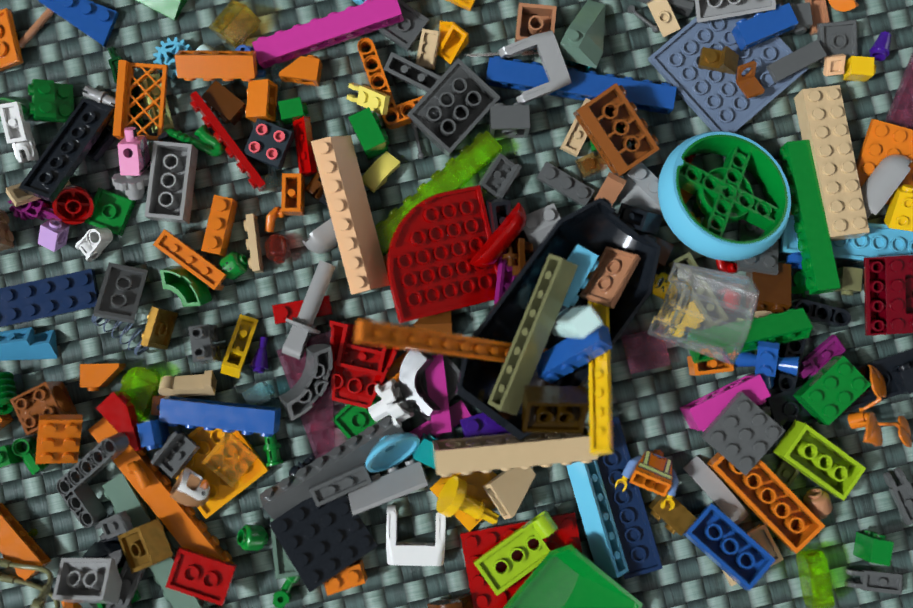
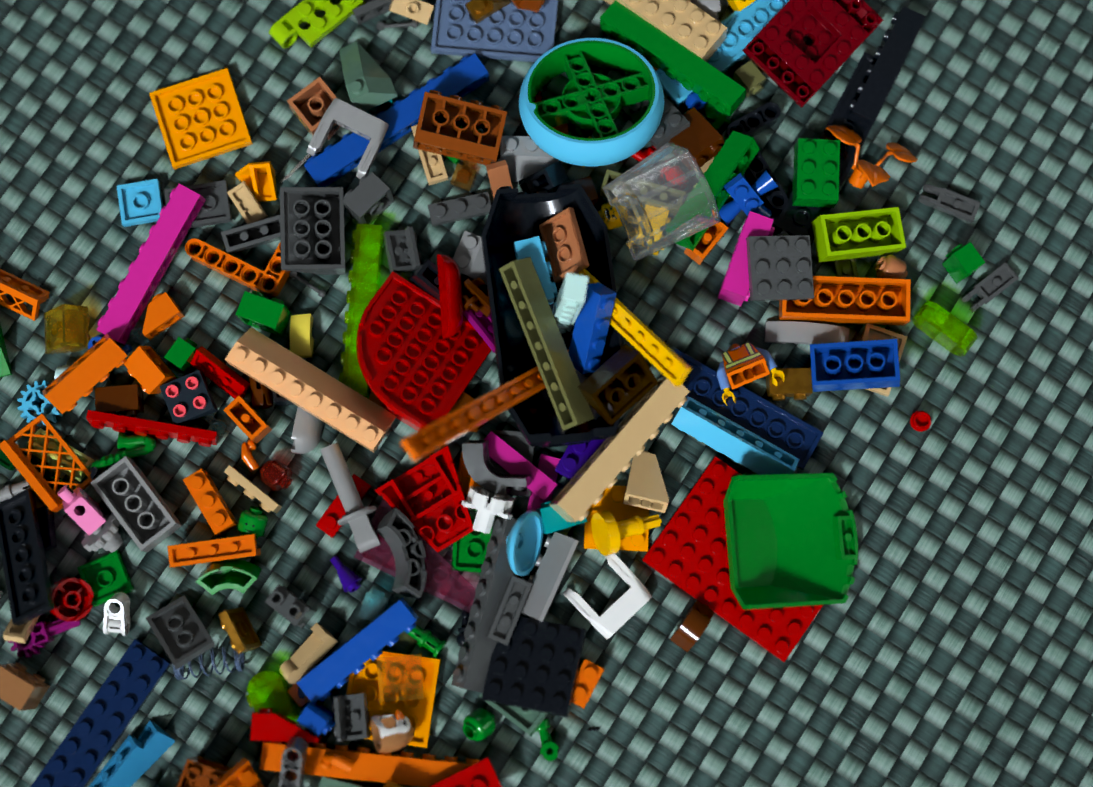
camera: 45 degrees left, 5 degrees down
lavender brick [38,218,69,252] -> none
orange slope [80,363,126,391] -> none
yellow slope [220,314,258,379] -> none
light yellow hinge [346,83,390,115] -> none
lime hinge [474,511,558,596] -> none
clear pink slope [622,327,671,374] -> none
magenta hinge [798,334,846,379] -> none

